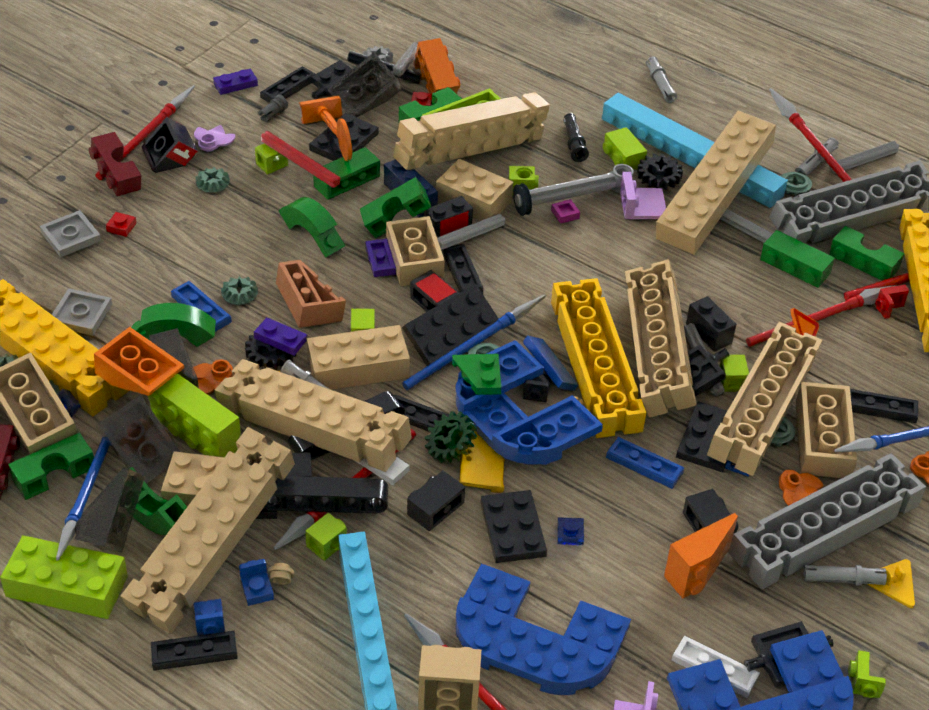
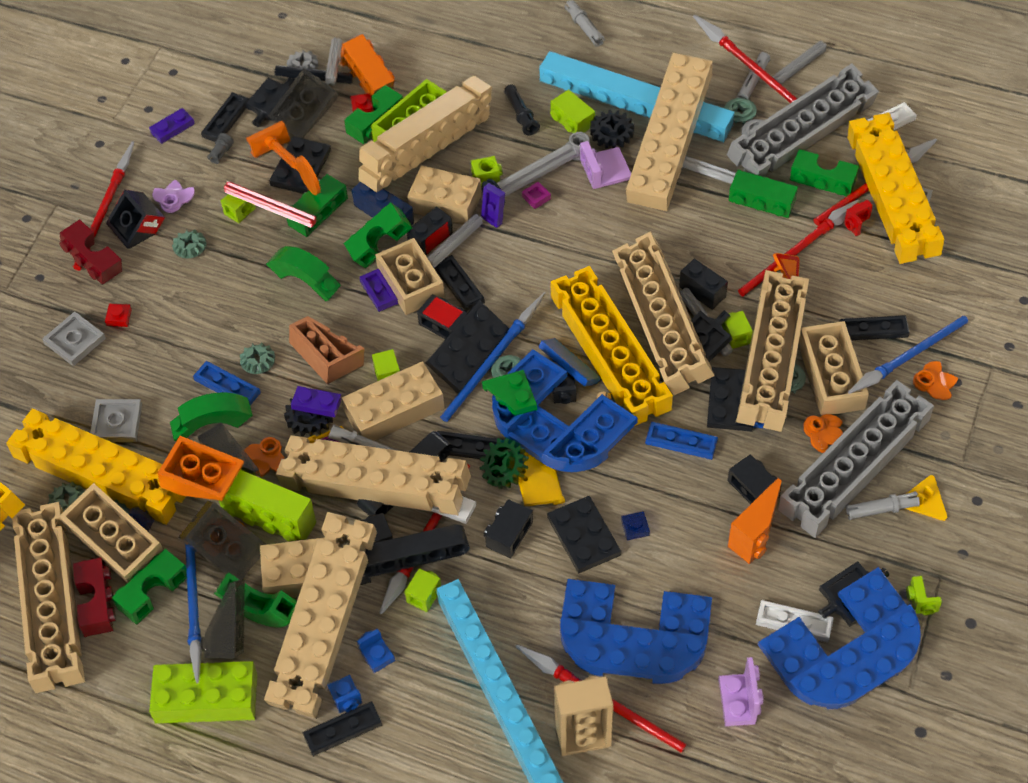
camera: 10 degrees left, 10 degrees up
tan plate [267,563,295,585] -> none
none -> dark purple plate [481,183,505,228]

